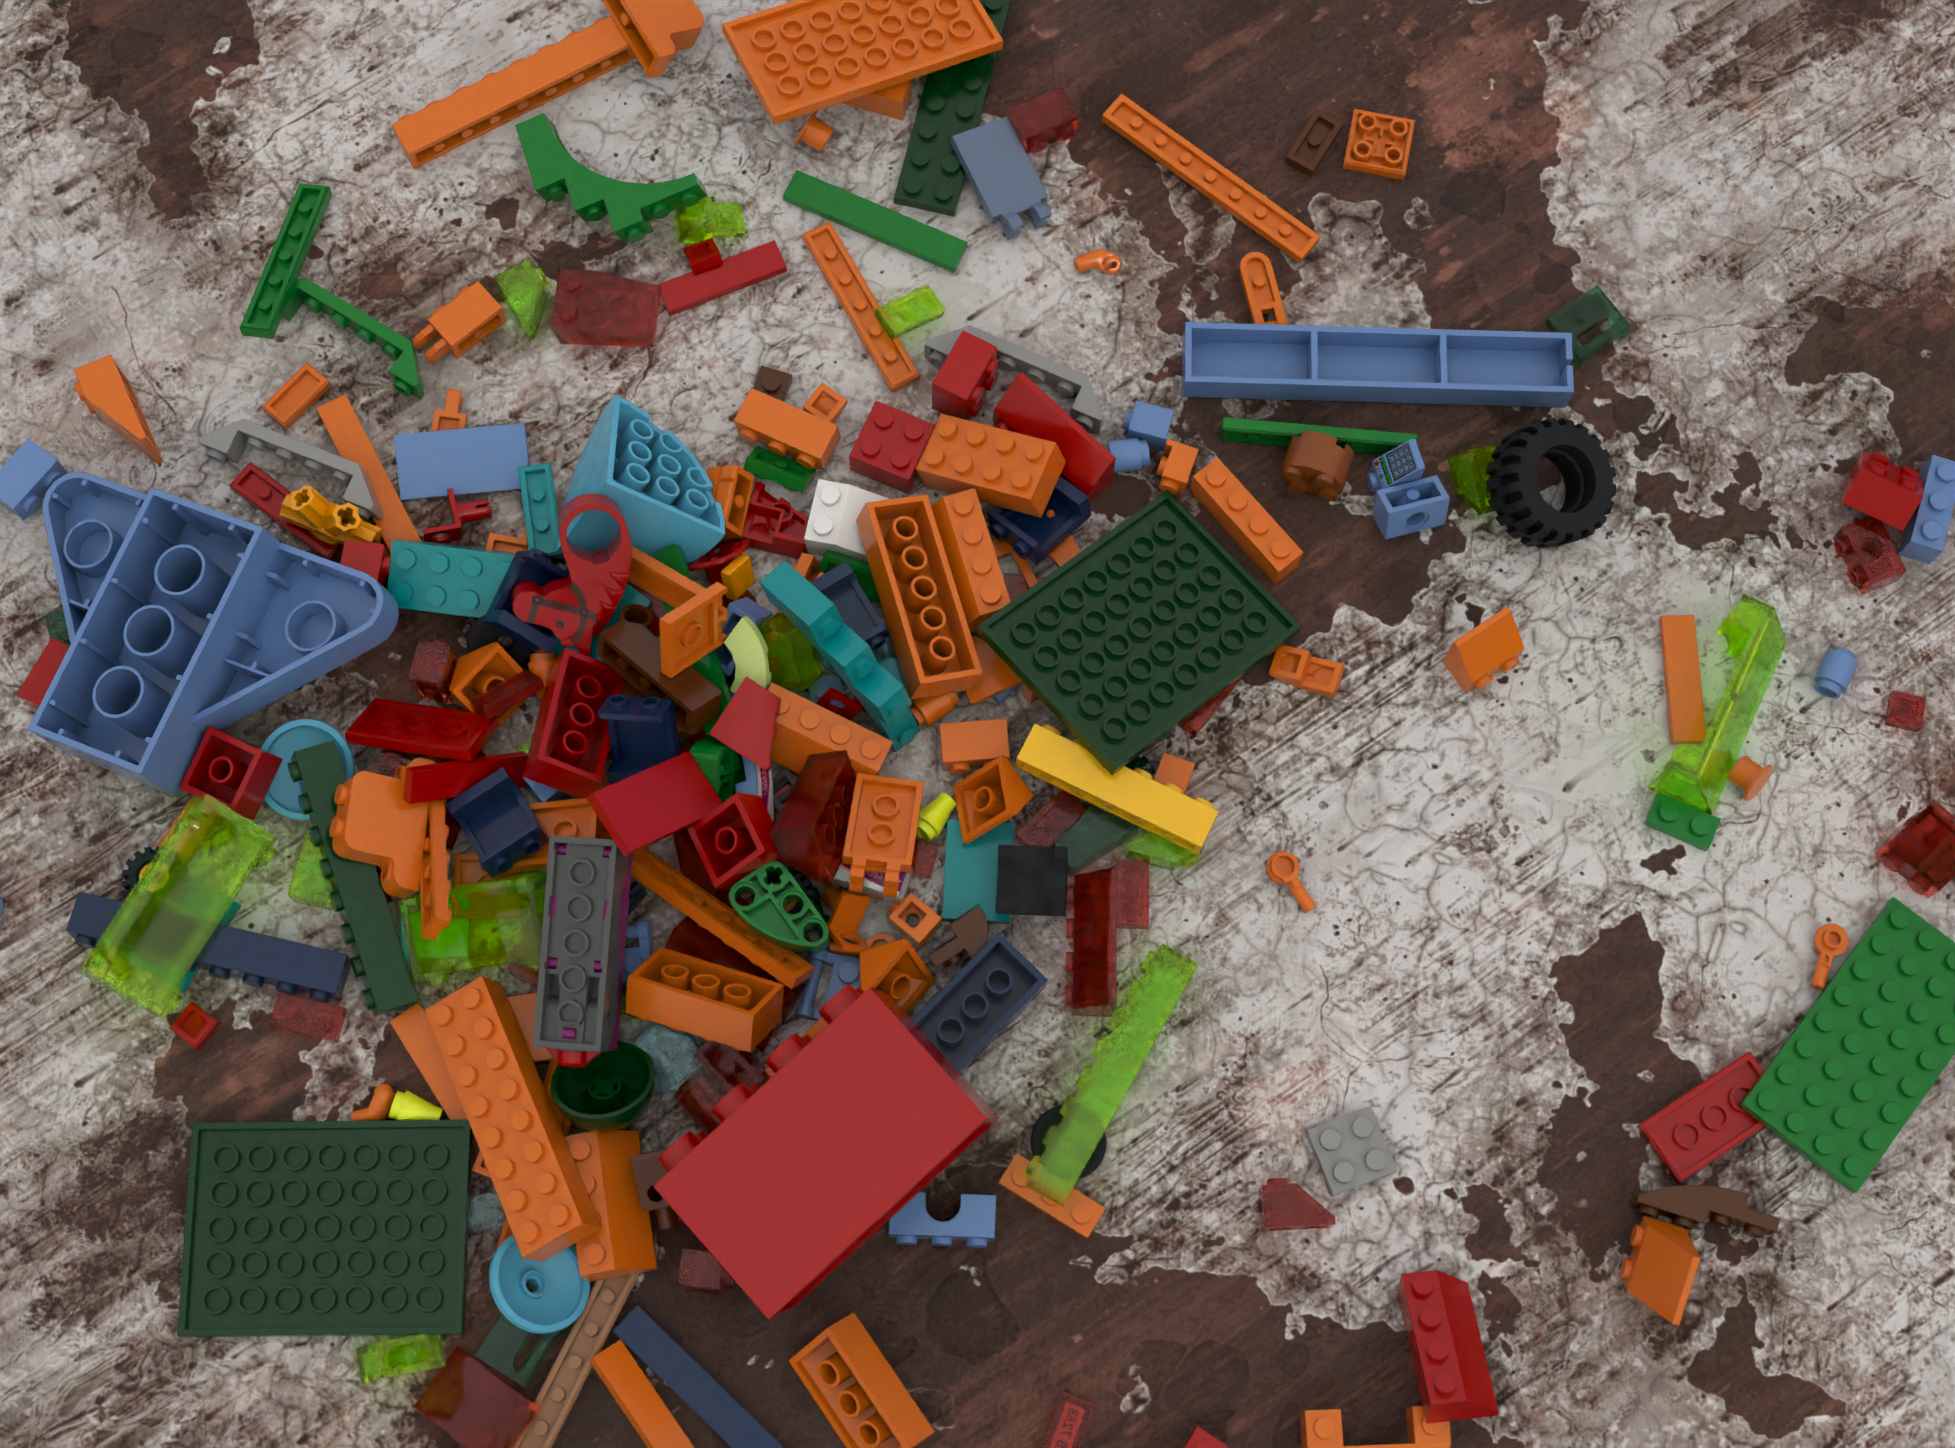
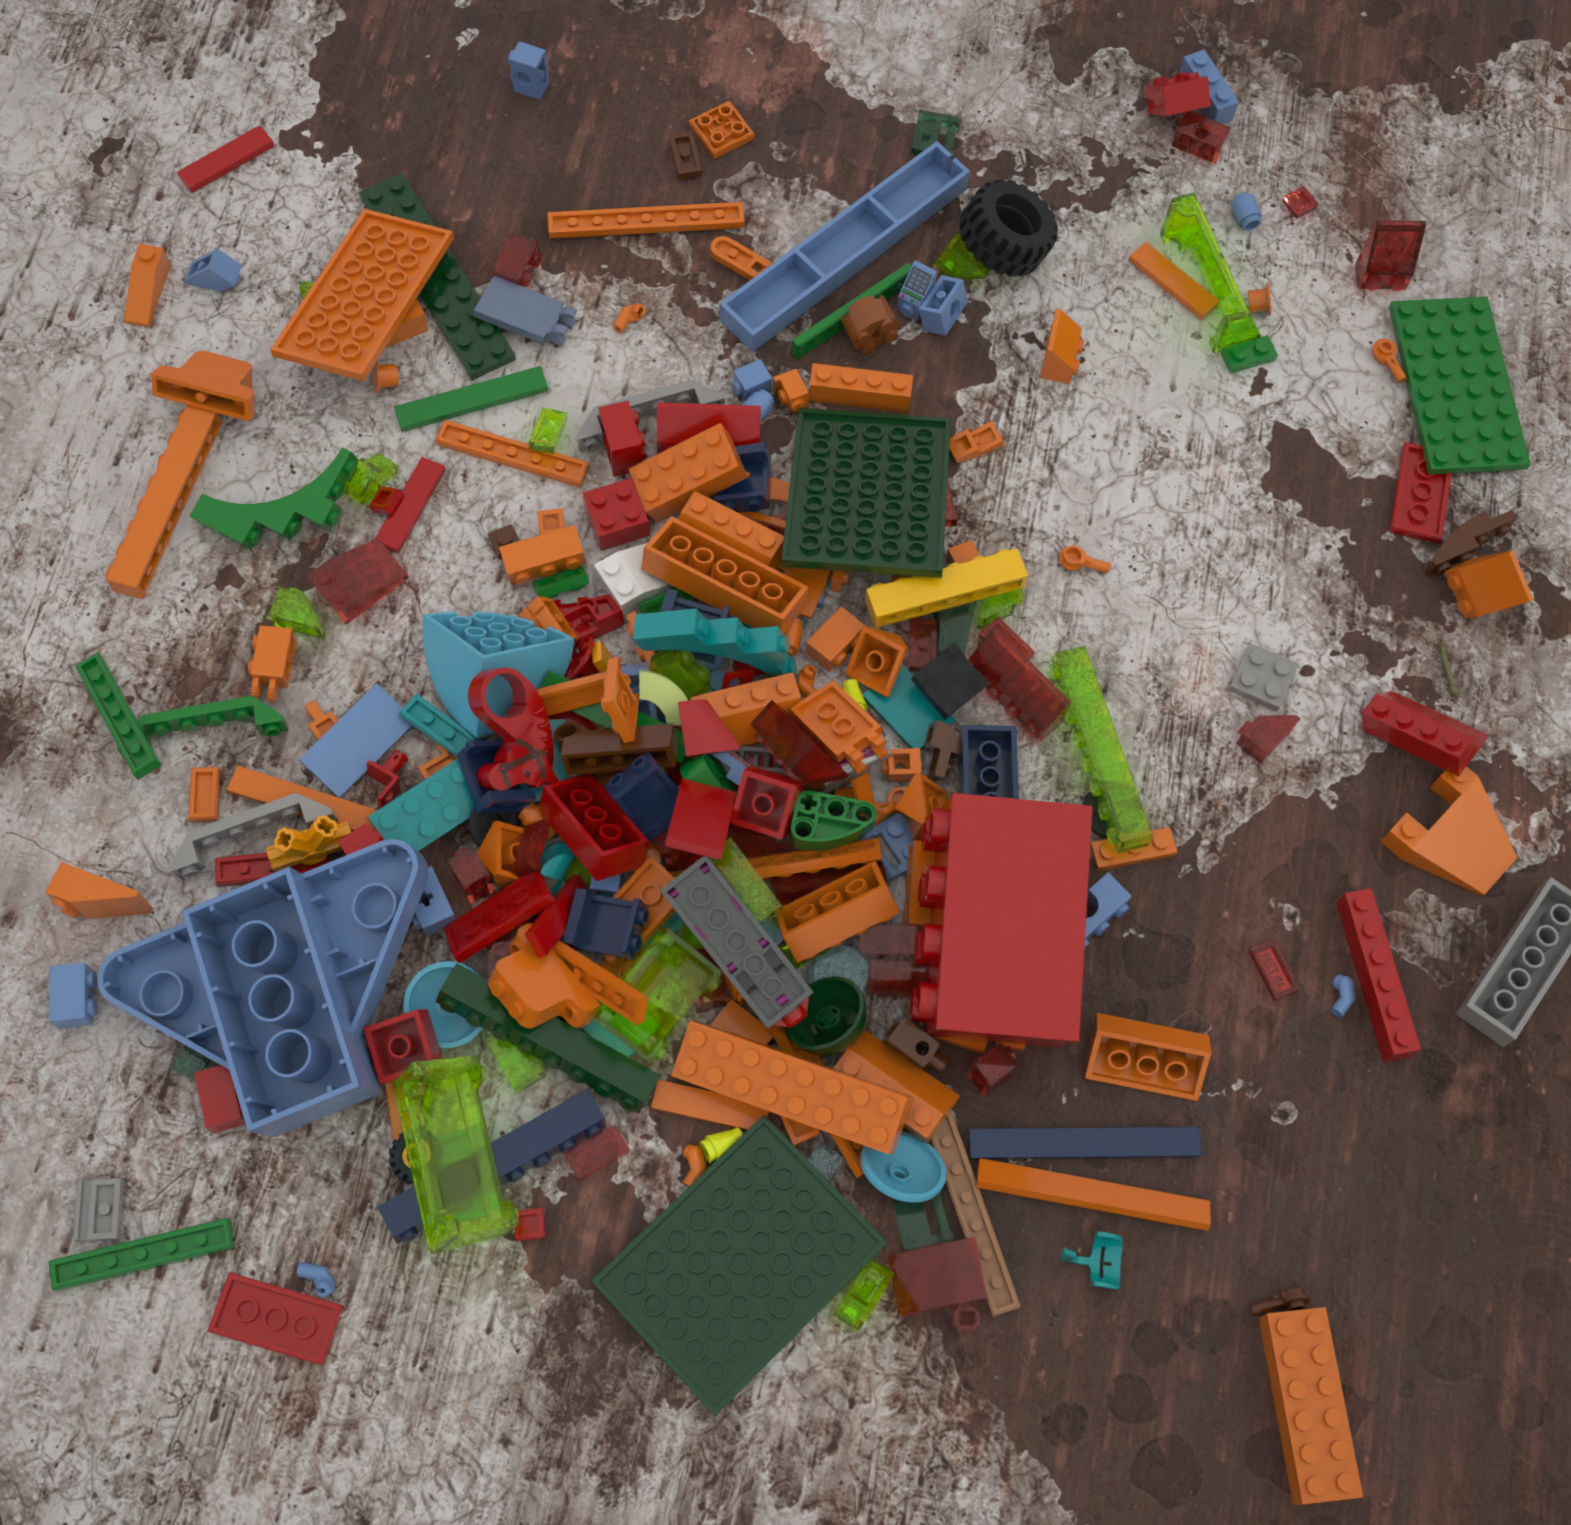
camera: 45 degrees left, 5 degrees down
none -> medium blue brick [412,866,456,937]
none -> teal helmet [540,842,575,897]
none -> clear neon green brick [711,837,784,925]
none -> orange arm [797,665,817,697]
none -> olive hinge [1437,644,1459,696]

